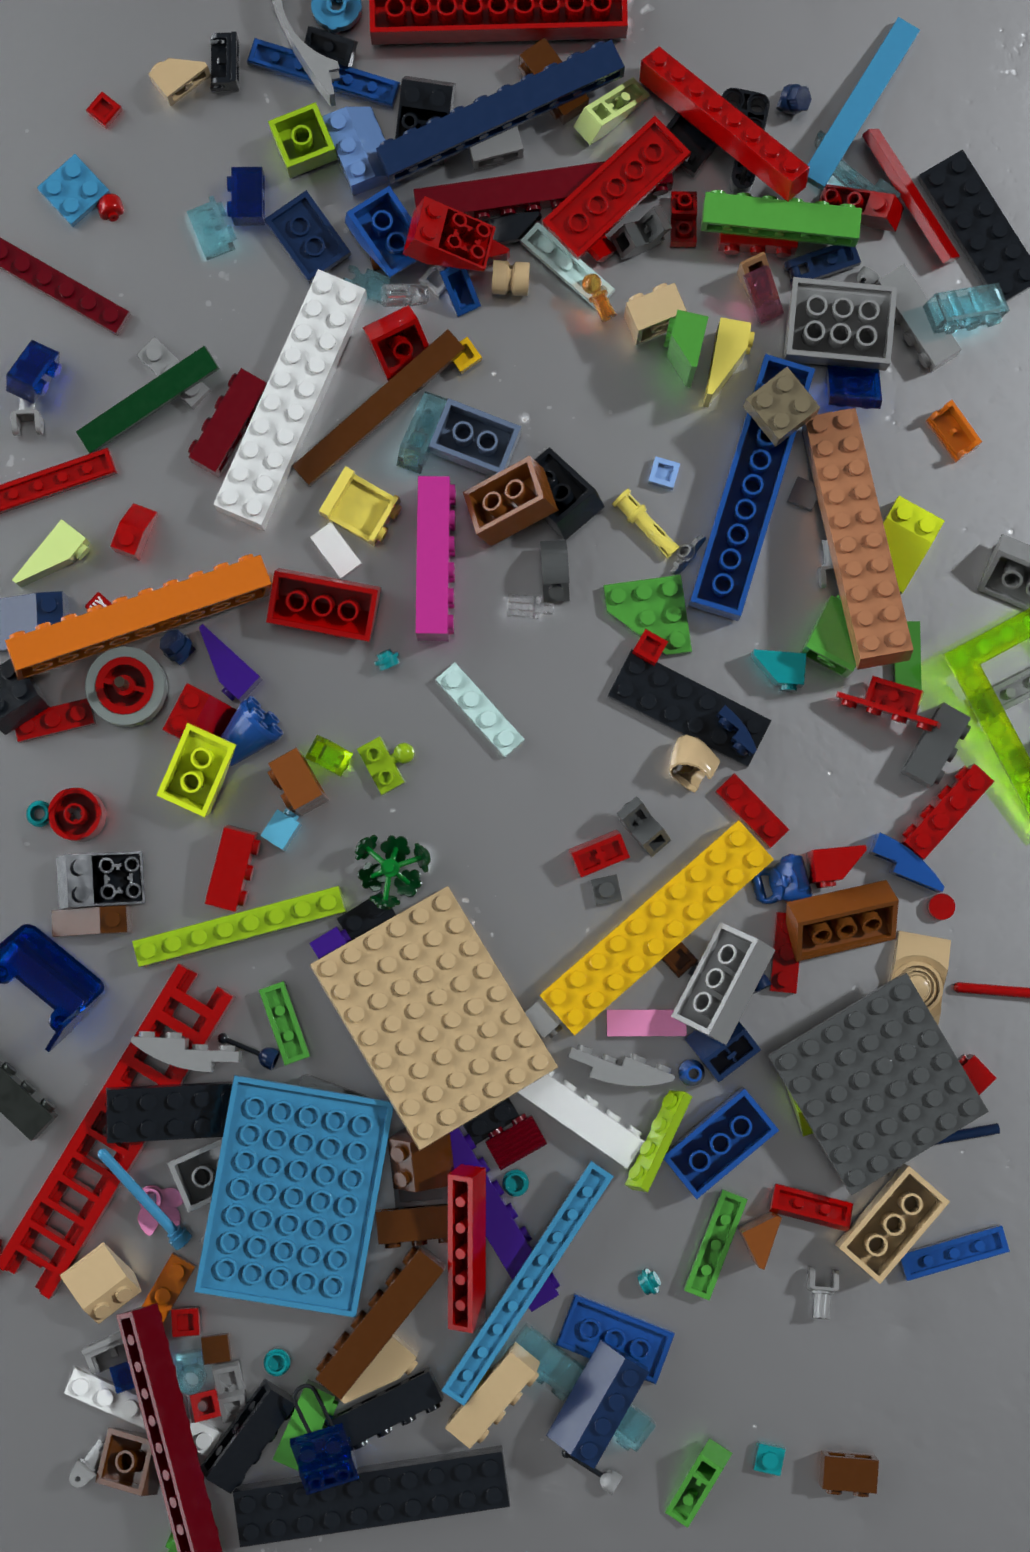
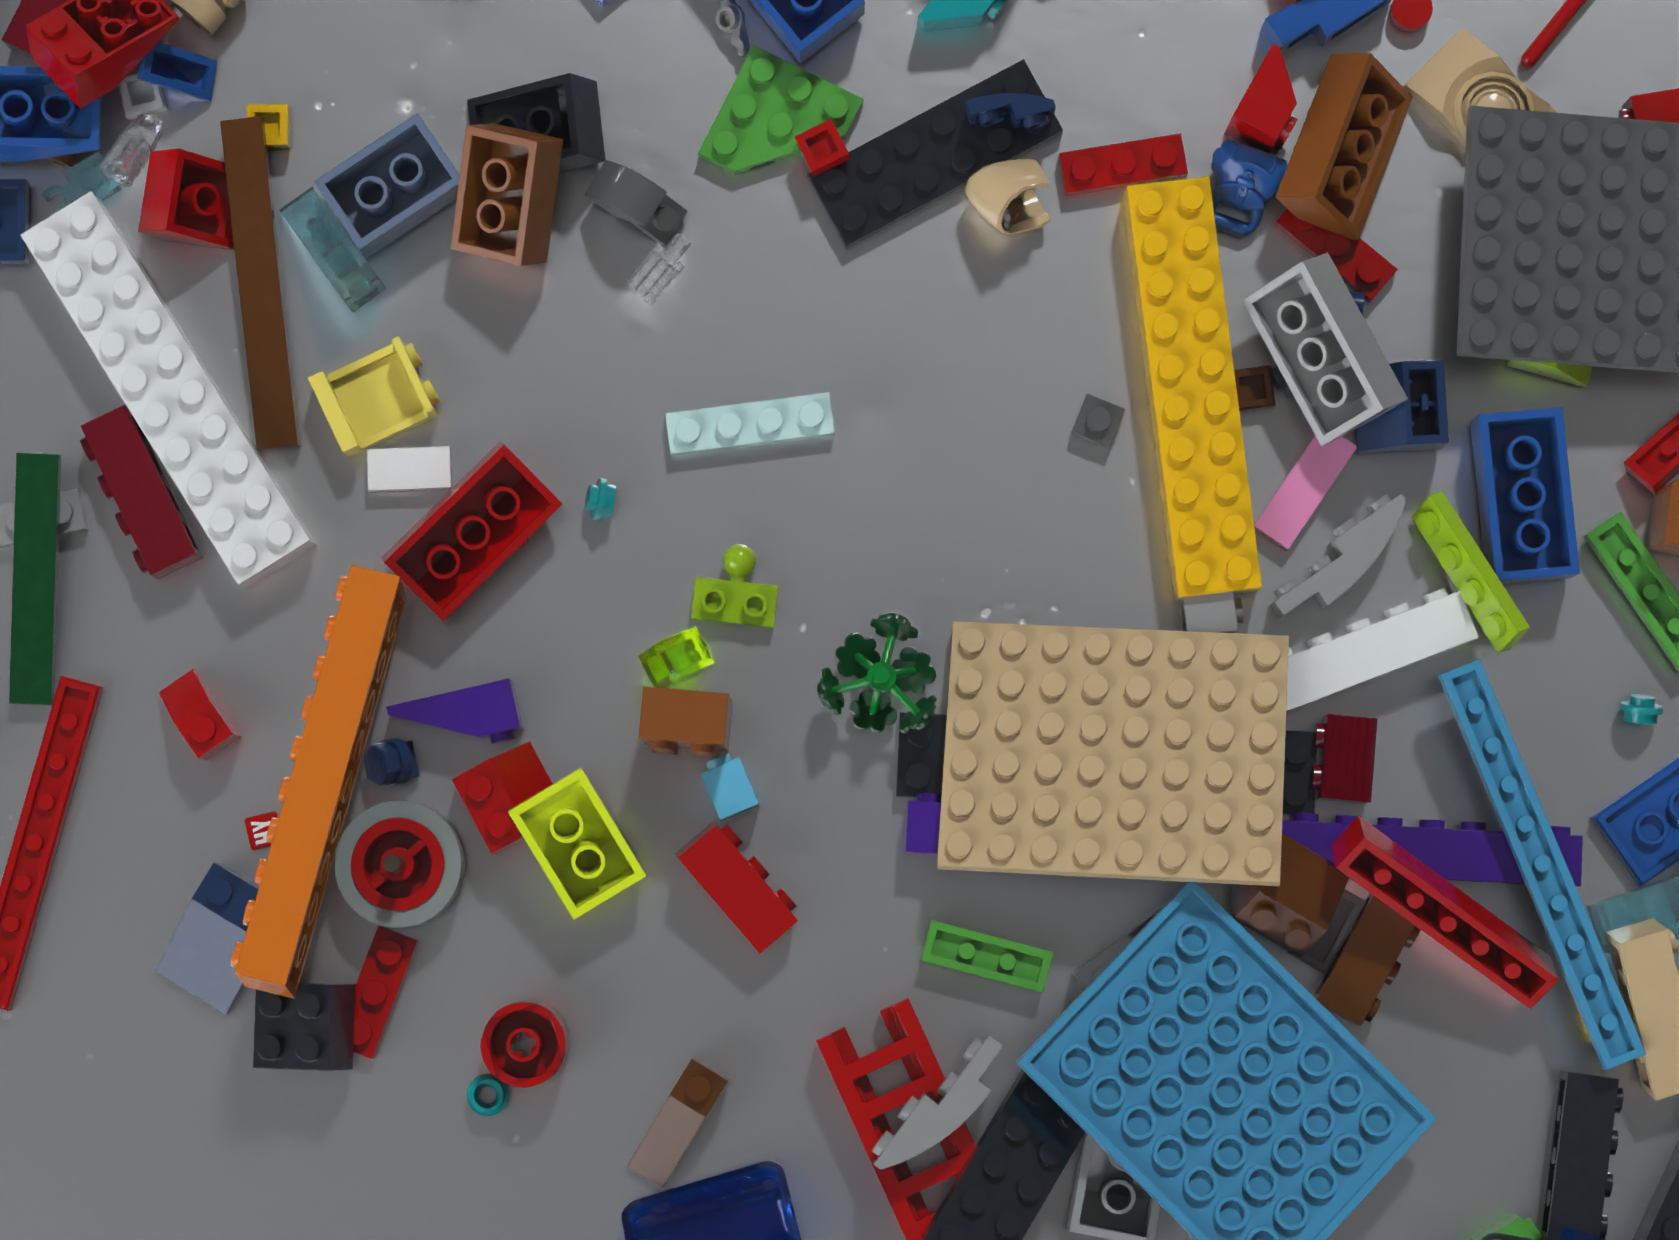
camera: 55 degrees left, 0 degrees up
yellowish green slope [12,519,90,588] -> none
black slope [56,851,145,910] -> none
lime brick [132,886,347,967] -> none
hinge [217,1033,280,1071] -> none
blue cone [221,696,283,766] -> none
reddish brown brick [315,1245,446,1400] -> none
tan slope [340,1333,418,1404] -> none
dark pink brick [416,476,456,641] -> none
teal plate [502,1169,529,1197] -> none
red hinge [568,829,630,877] -> none
light yellow pin [612,488,680,559] -> none
dark grey brick [616,796,671,857] -> none
blue cone [678,1059,705,1086] -> none

